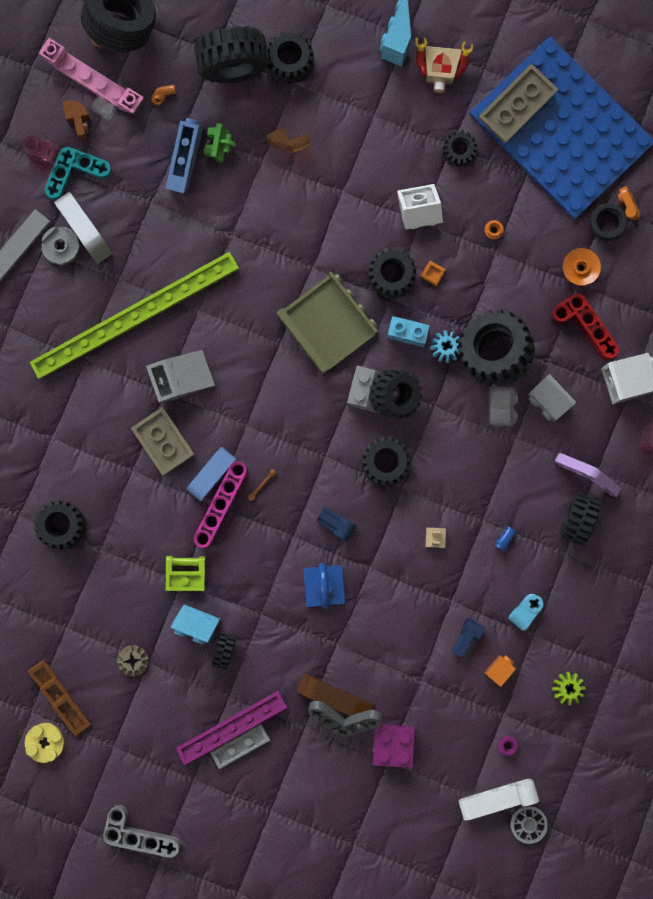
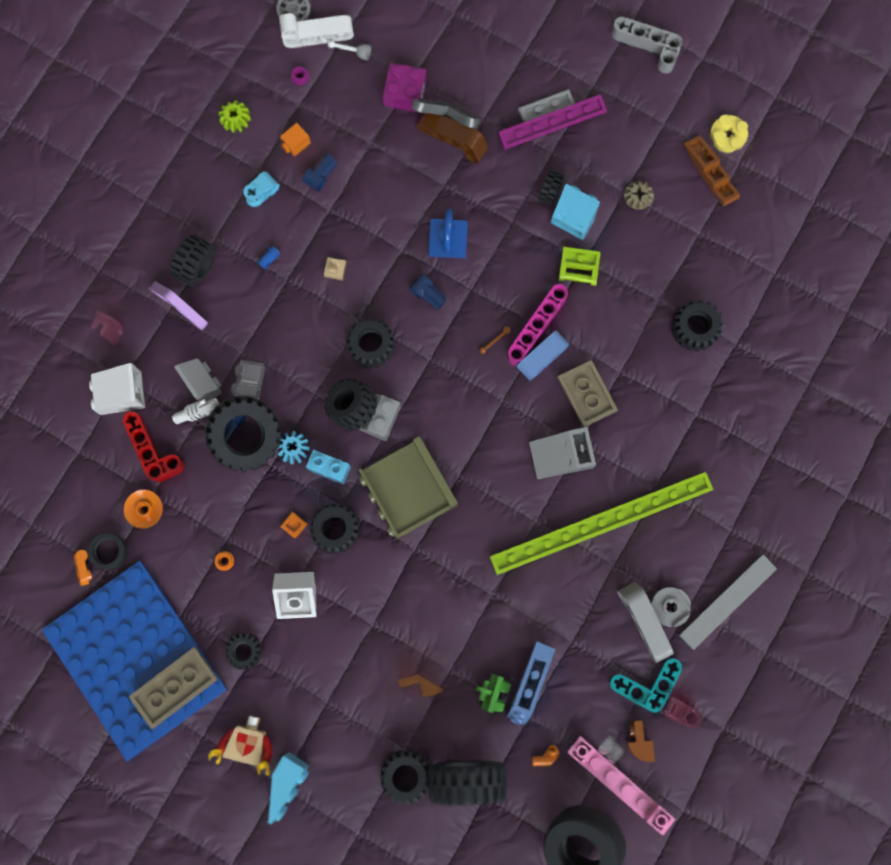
camera: 170 degrees left, 5 degrees down
none -> white hinge [172,398,219,424]
none -> hinge [328,40,371,60]

